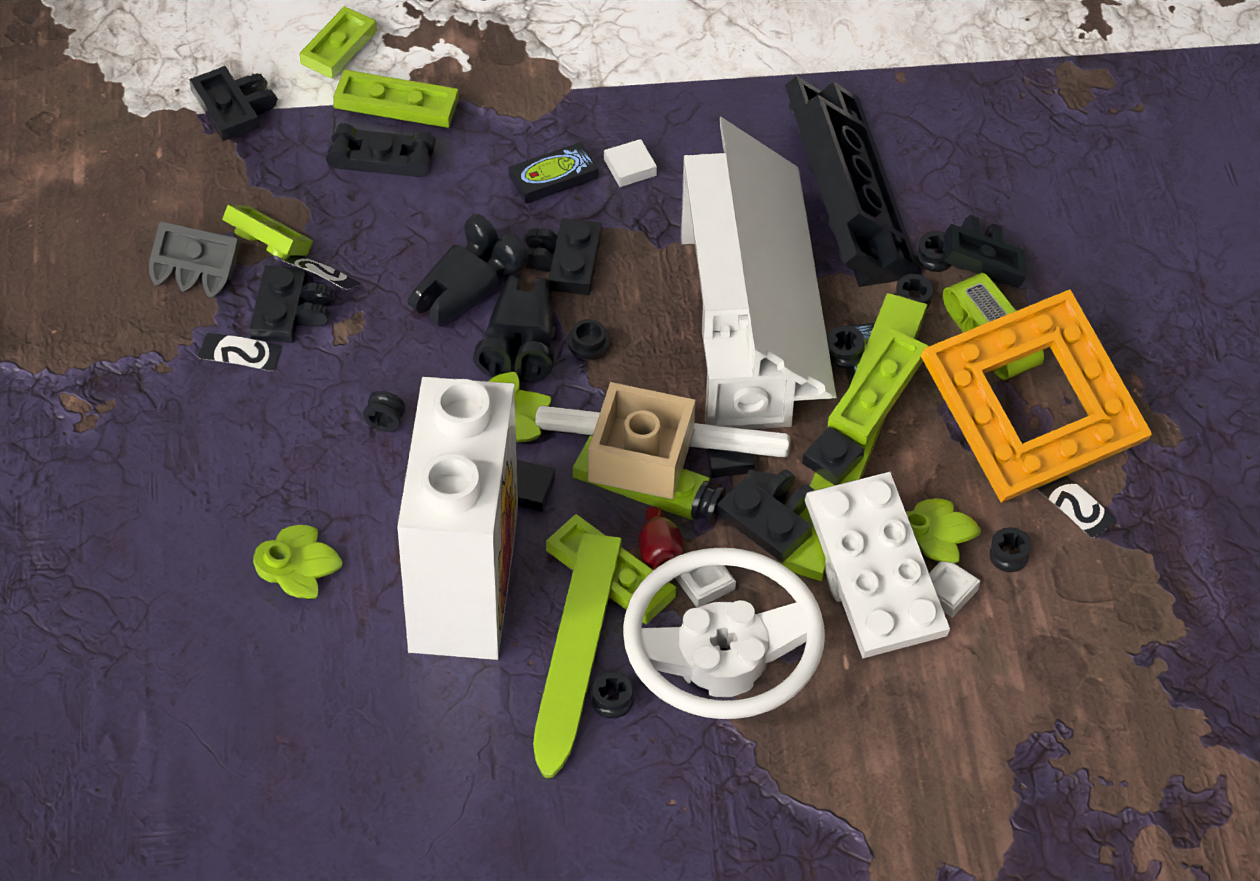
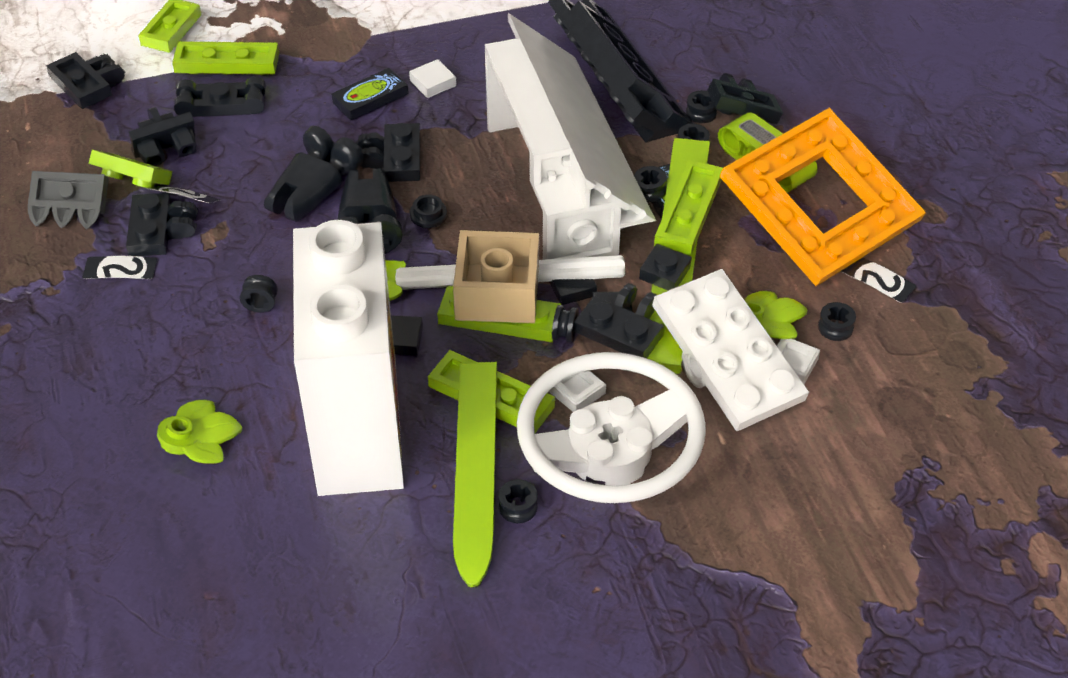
camera: 10 degrees left, 5 degrees down
dark red plant [638,506,684,571] -> none
none -> black hips [129,107,196,166]

